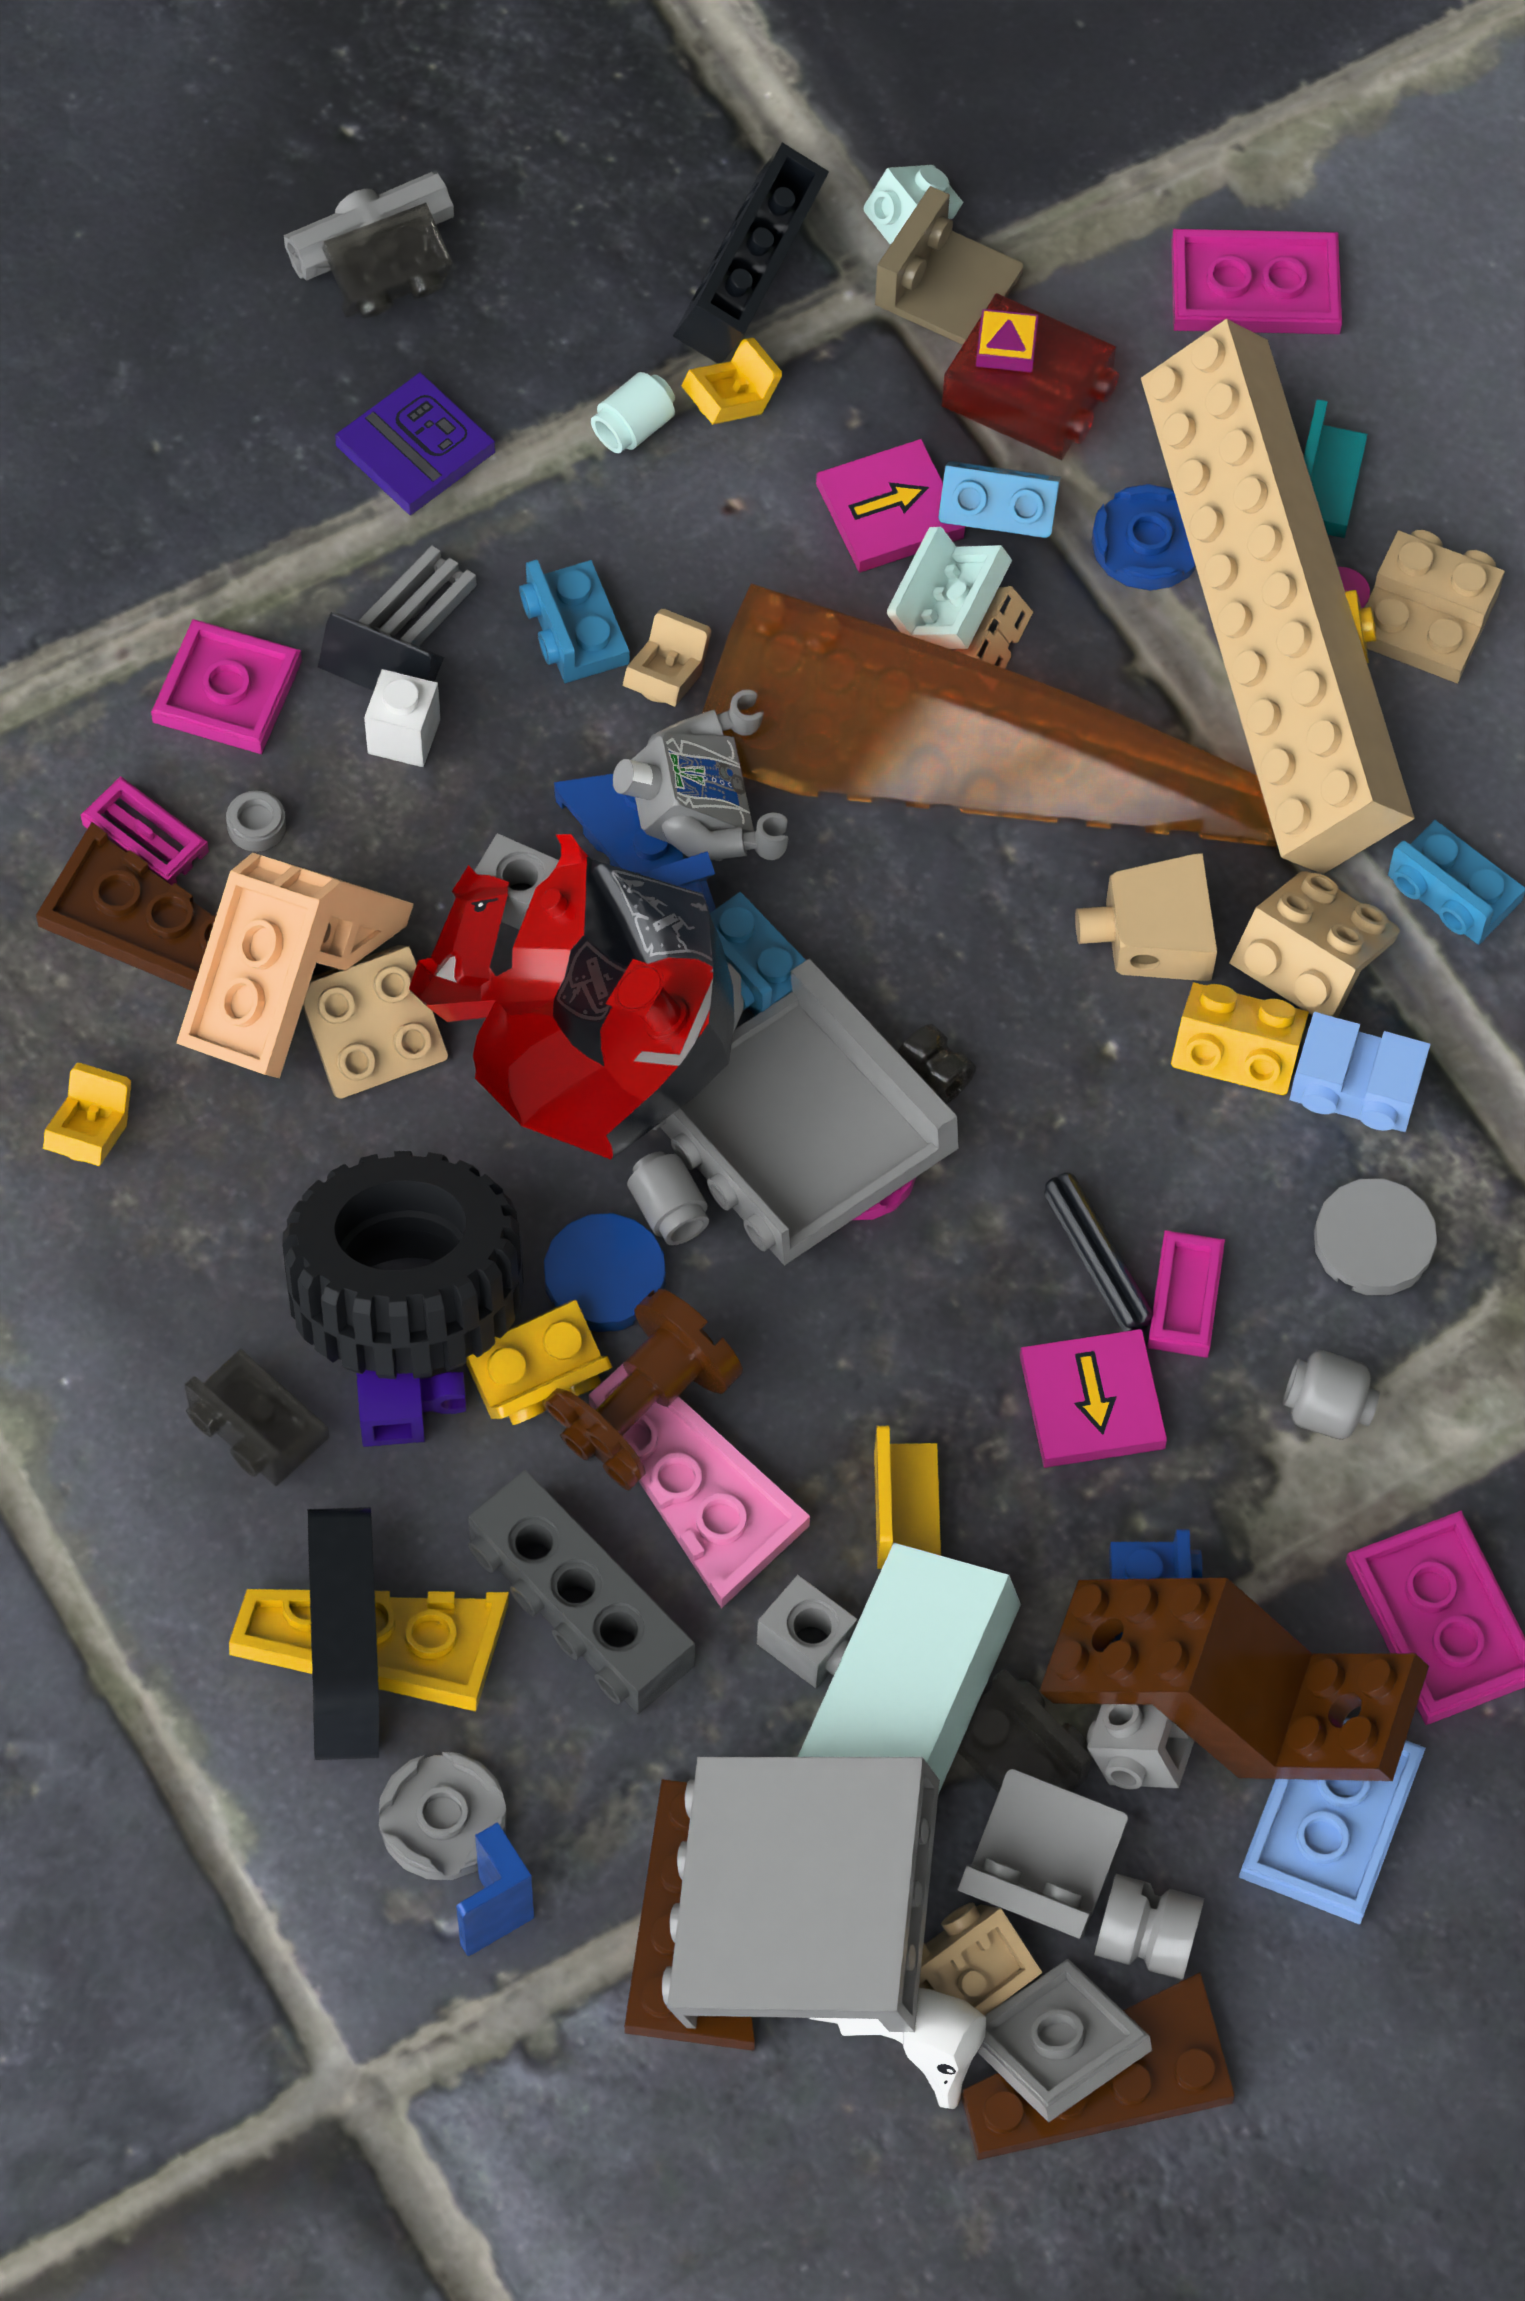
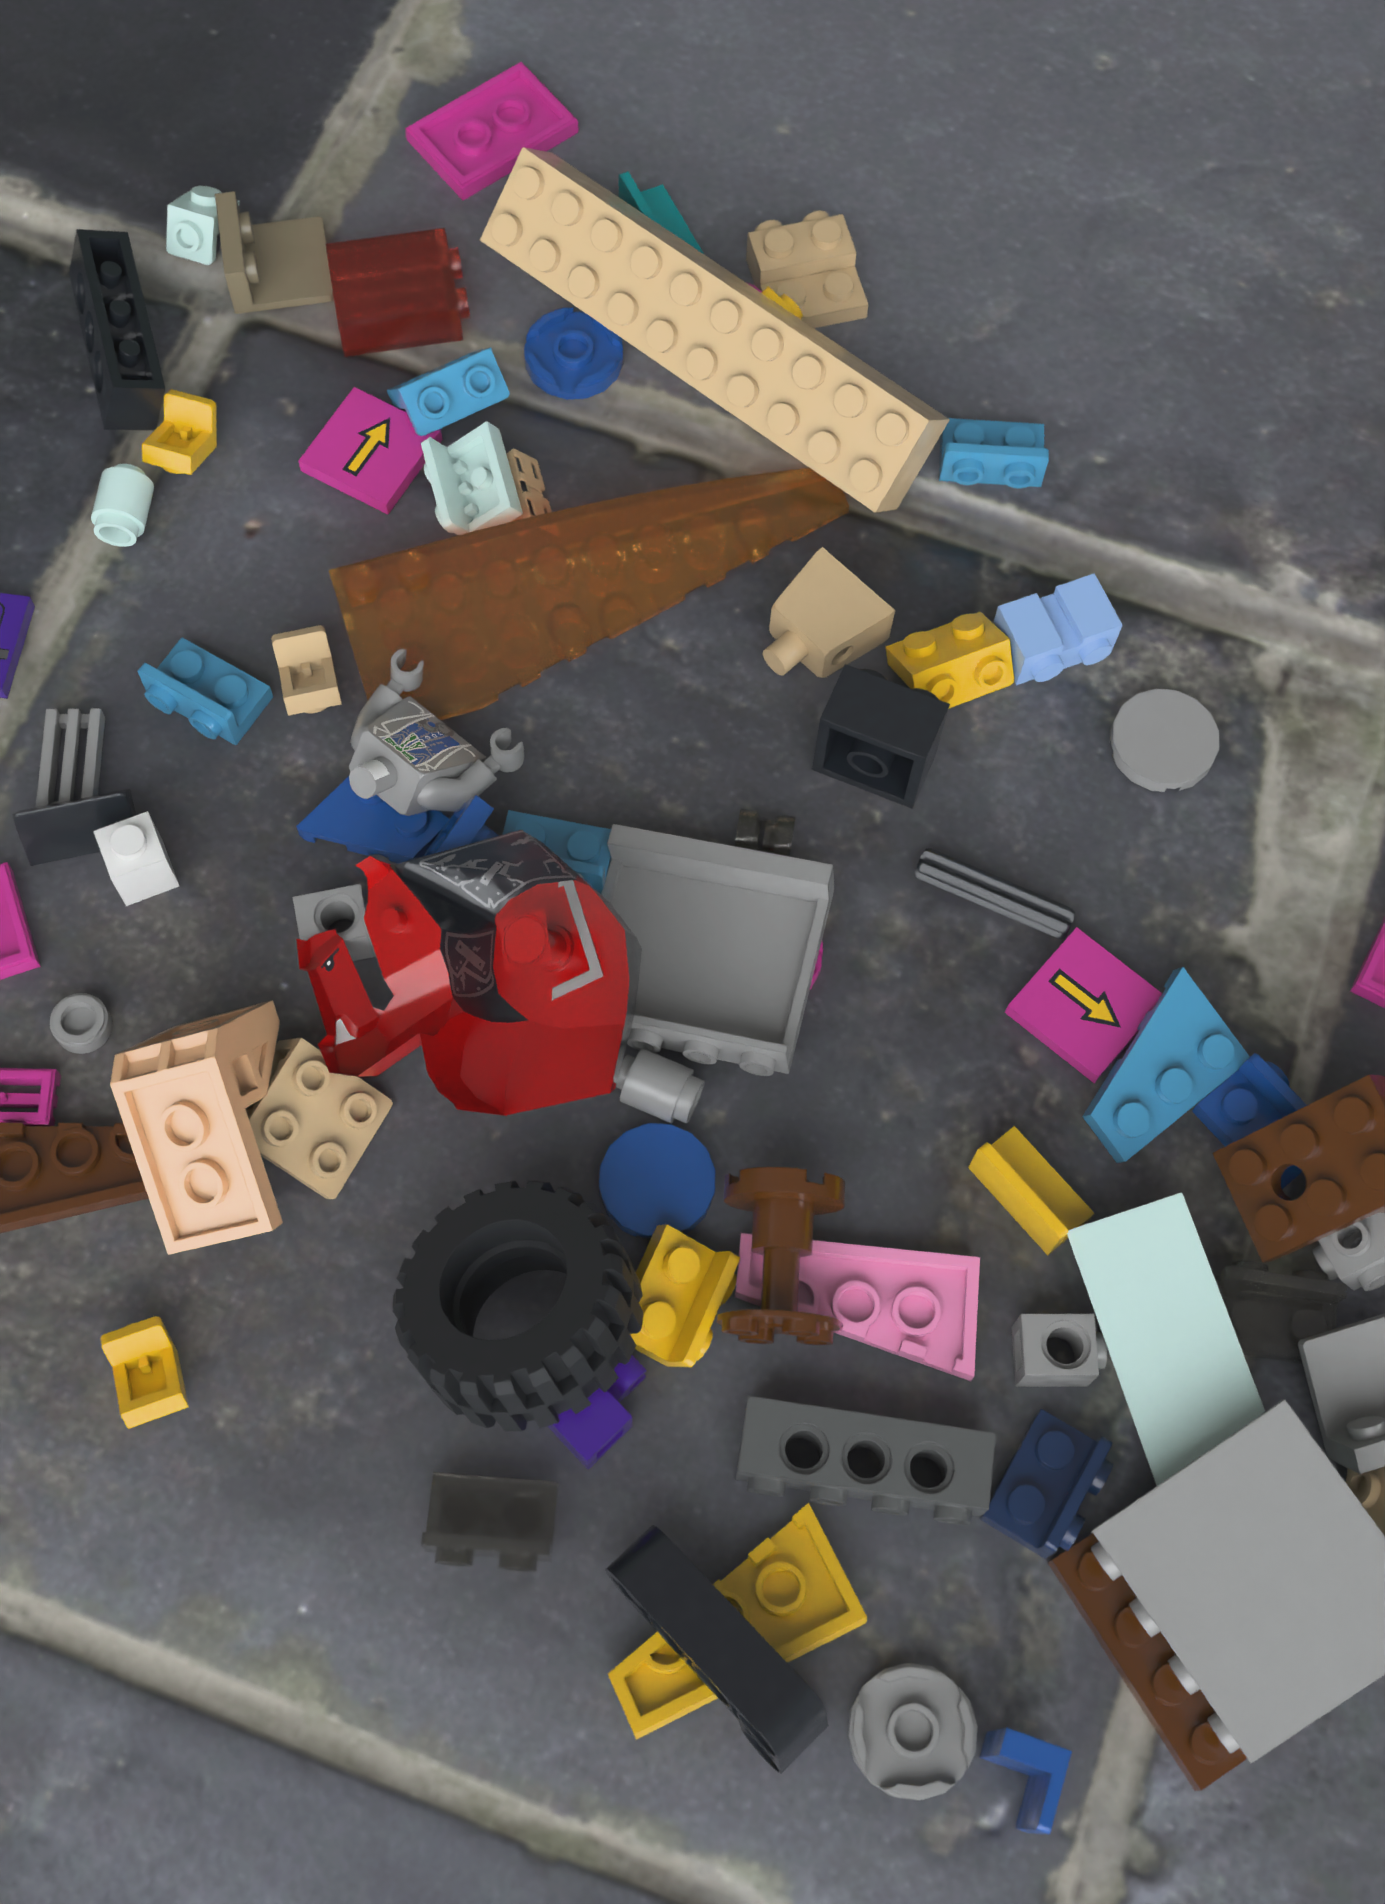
camera: 40 degrees left, 5 degrees up
tile [976,309,1038,372] -> none
dark pink tile [1147,1230,1225,1358] -> none
tan bracket [1229,871,1400,1018] -> none
light grey head [1283,1350,1380,1440] -> none
none -> black brick [812,664,950,809]
none -> dark blue bracket [980,1409,1114,1559]
none -> dark azure wing [1082,967,1250,1163]

